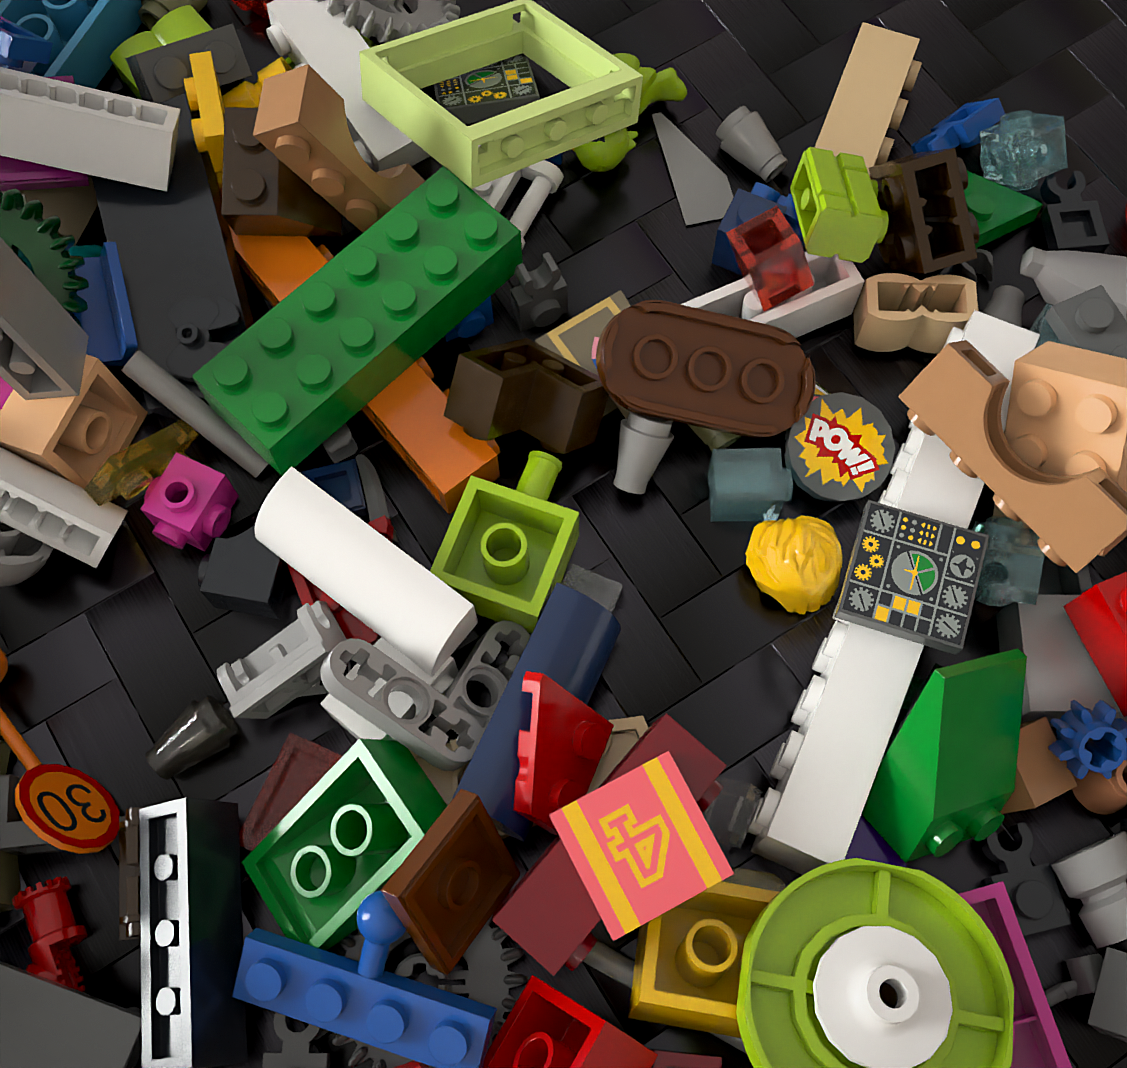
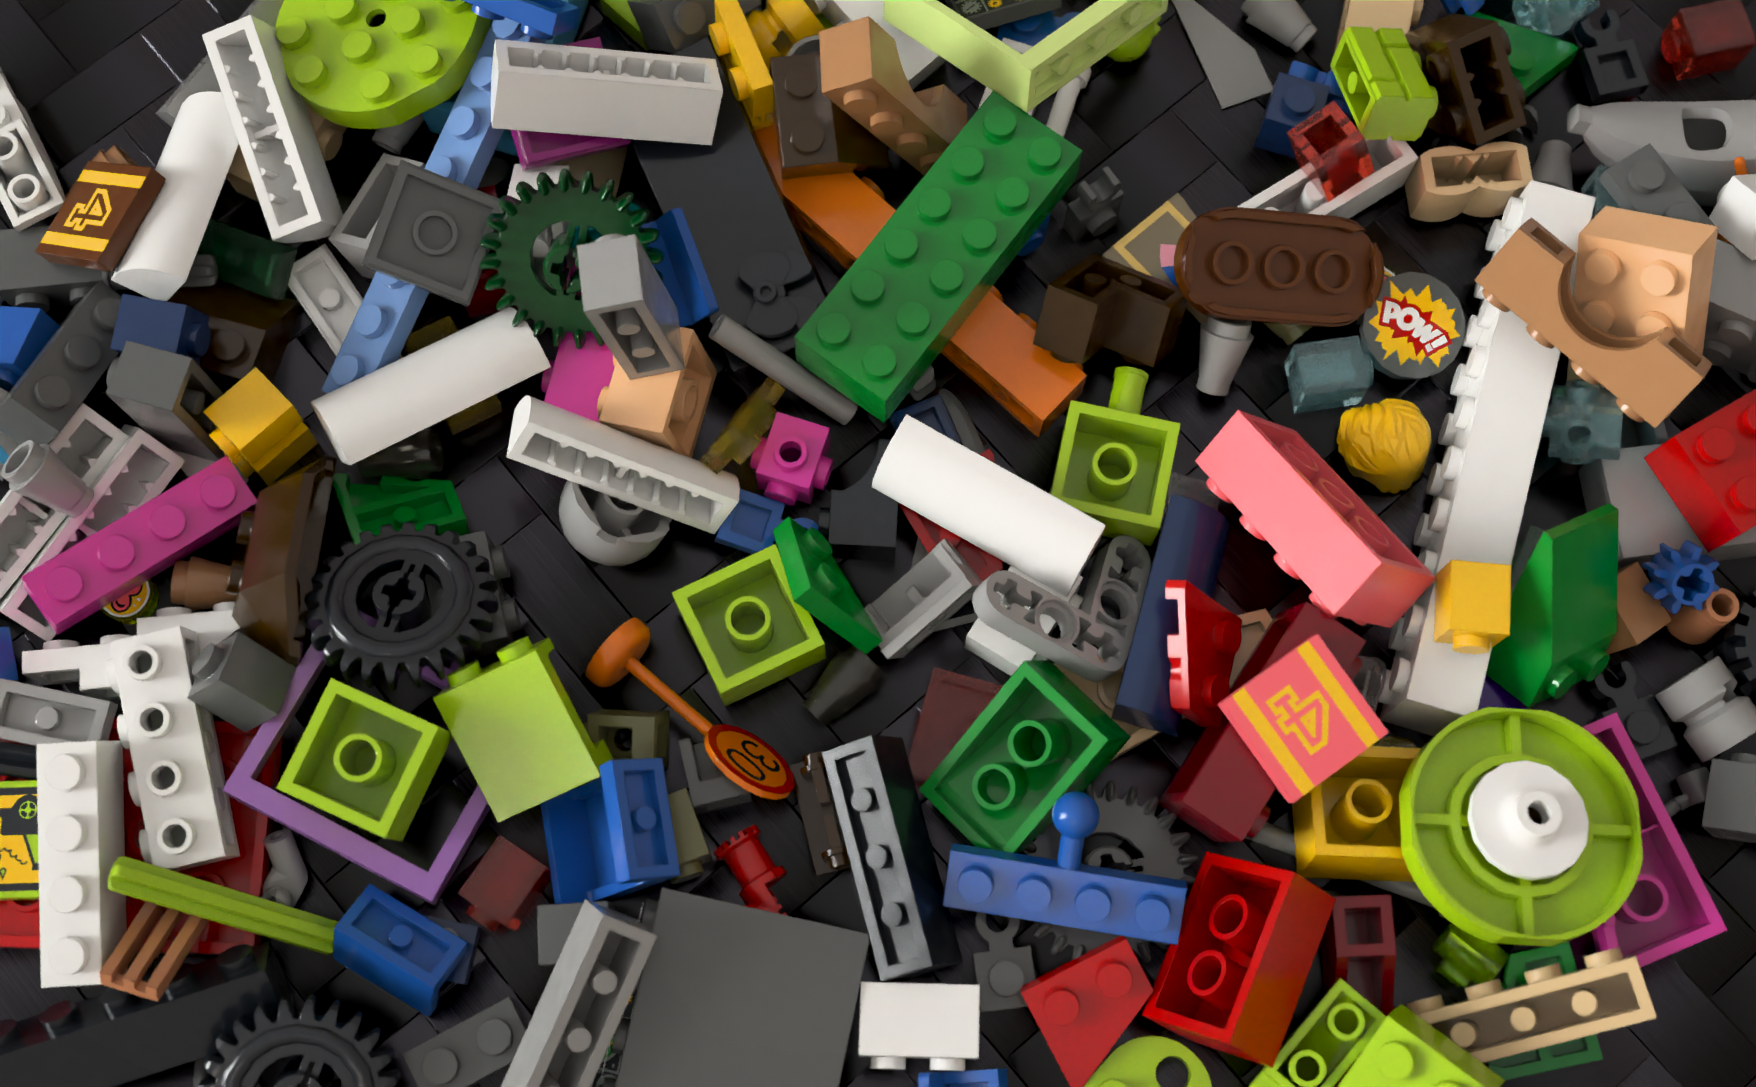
camera: 10 degrees left, 5 degrees up
reddish brown tile [381,789,521,975] -> none
tile [834,500,989,655] -> none
none -> lime brick [672,544,826,707]
none -> blue plate [714,488,819,555]
none -> green wing [773,517,883,654]
none -> coral brick [1195,410,1437,629]
none -> yellow brick [1434,560,1511,654]

